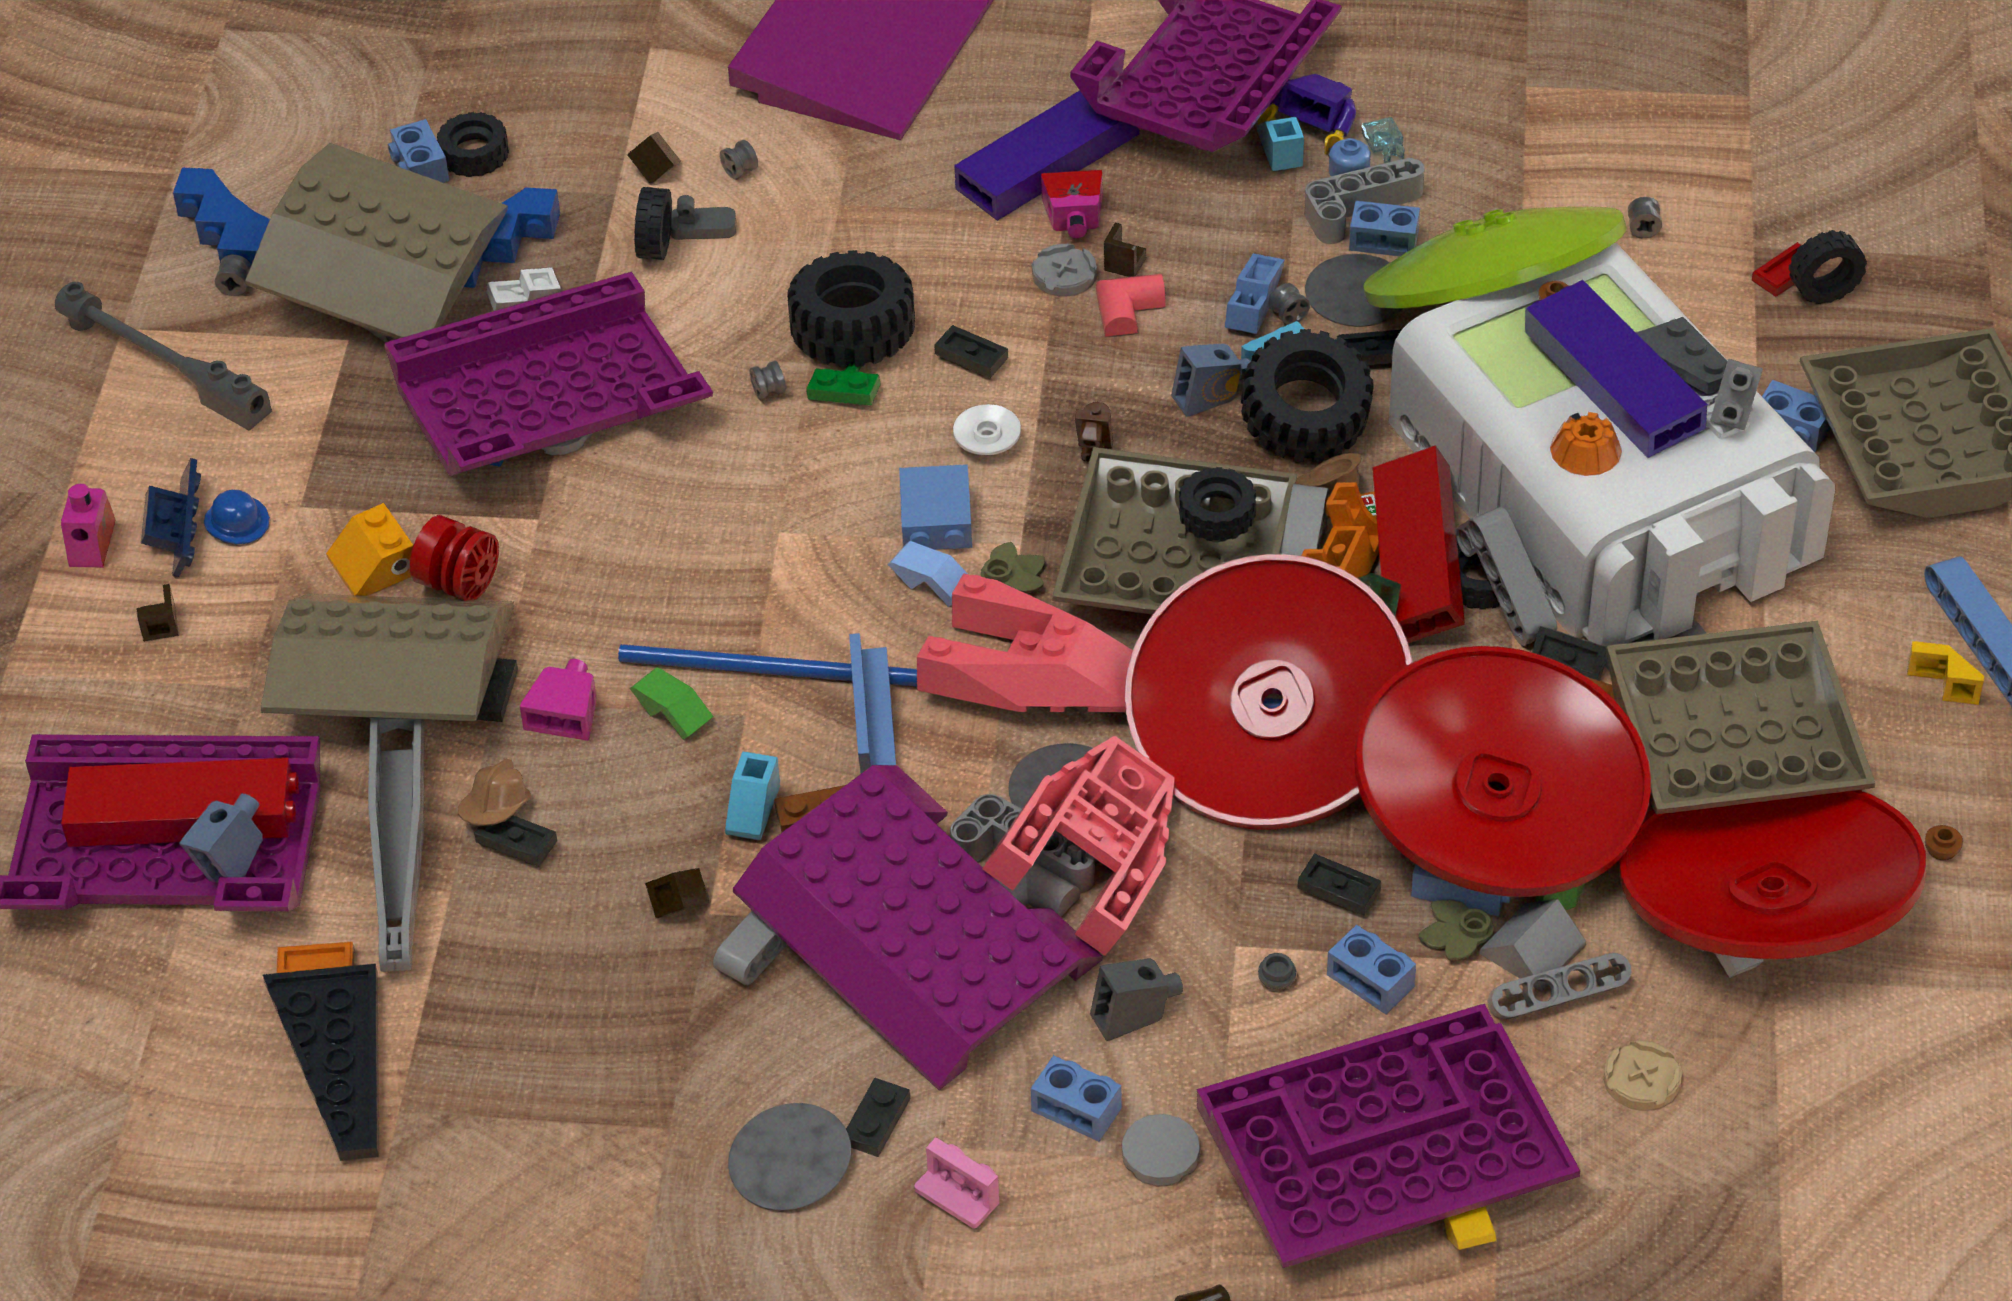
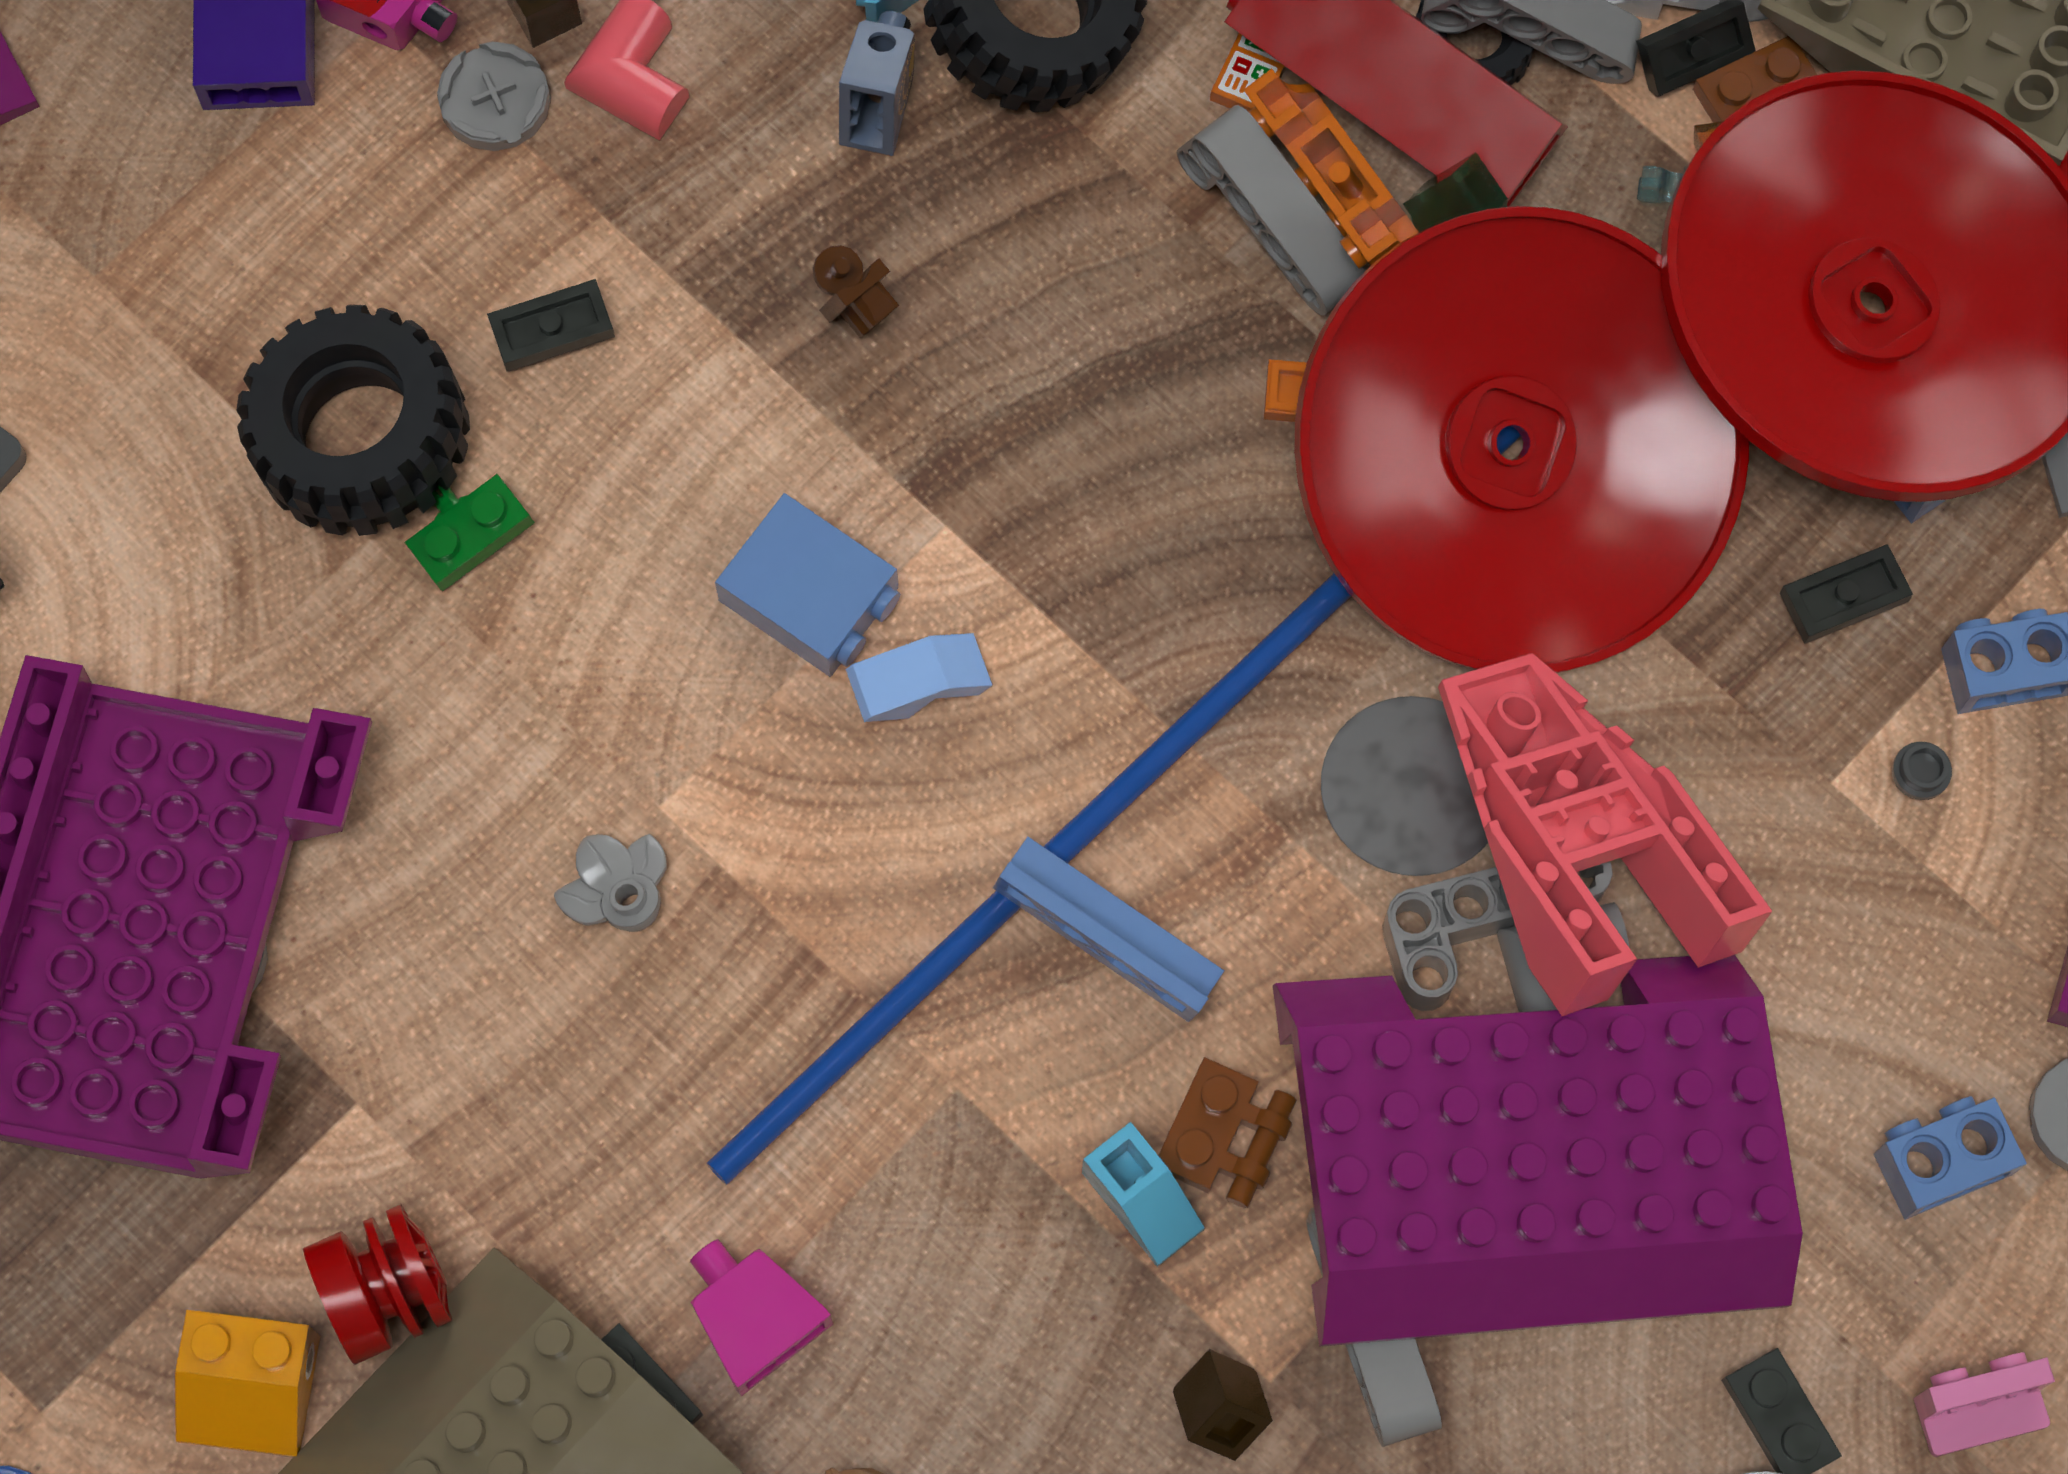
camera: 55 degrees left, 25 degrees up
bright green slope [629,667,714,739] -> none
flat silver wheel [749,360,786,399] -> none
coral wedge [917,573,1133,712] -> none
white dish [953,404,1021,455] -> none
olive plate [981,542,1045,593] -> none
dark tan slope [1052,447,1297,615] -> none
dark grey torso [1090,958,1183,1041] -> none
black tyre [1179,467,1256,542] -> none
medium nougat piece [1296,453,1362,497] -> none
olive plate [1418,900,1494,960] -> none
none -> light grey plate [554,834,667,932]

